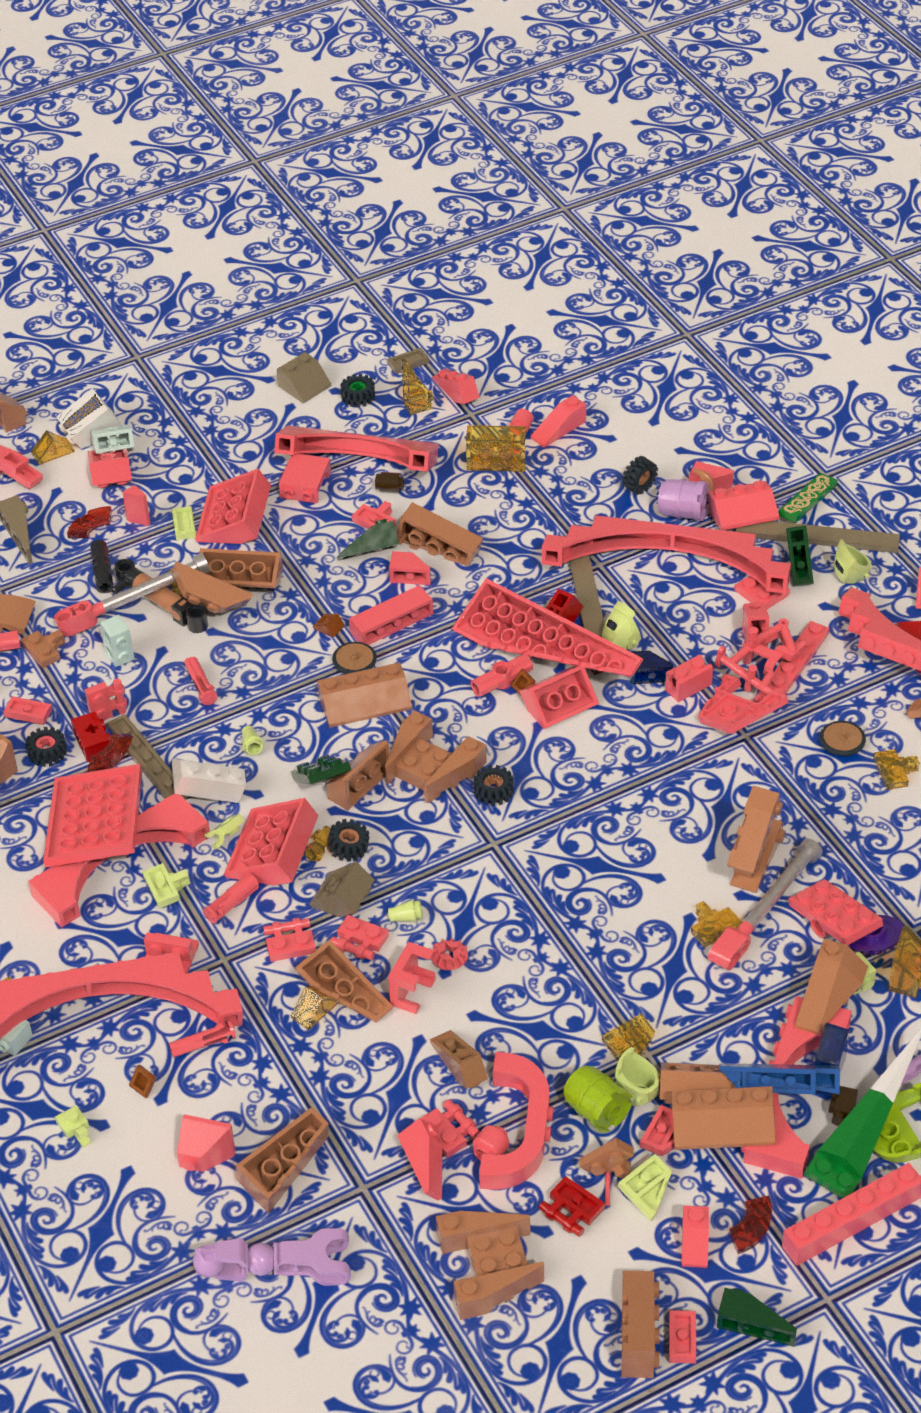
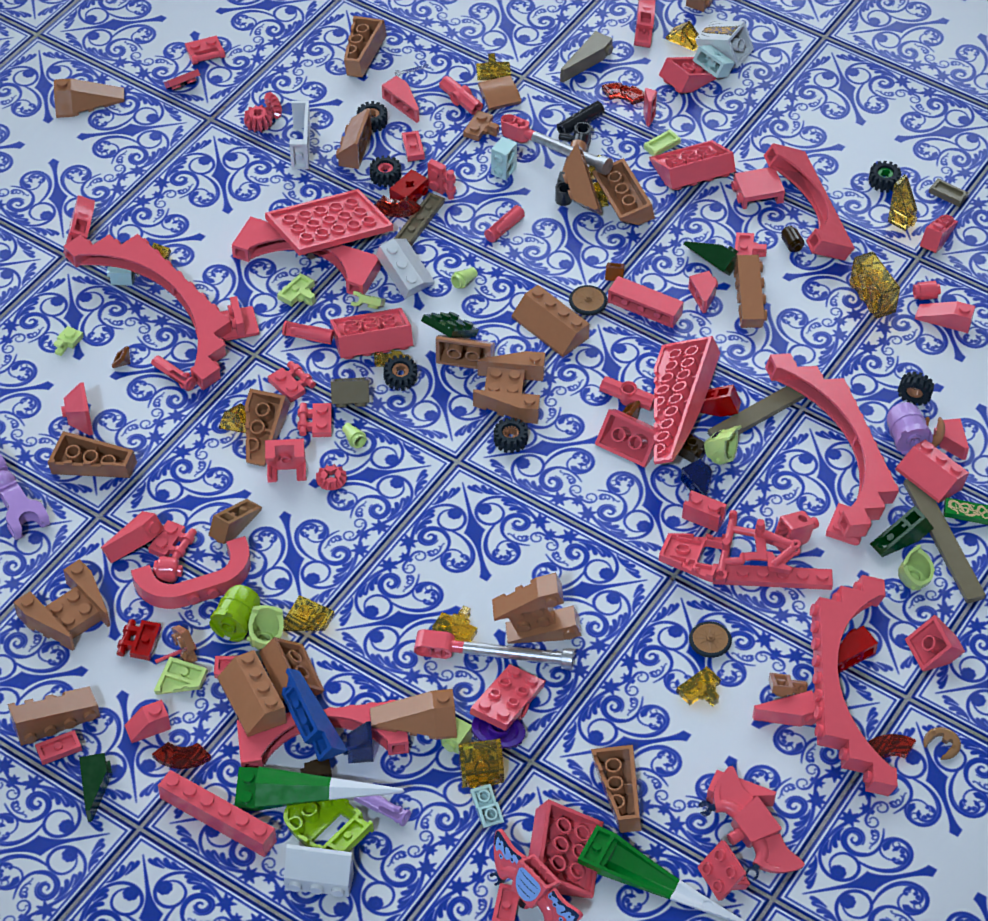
camera: 60 degrees right, 5 degrees up
dark tan slope [277,352,331,403] -> none

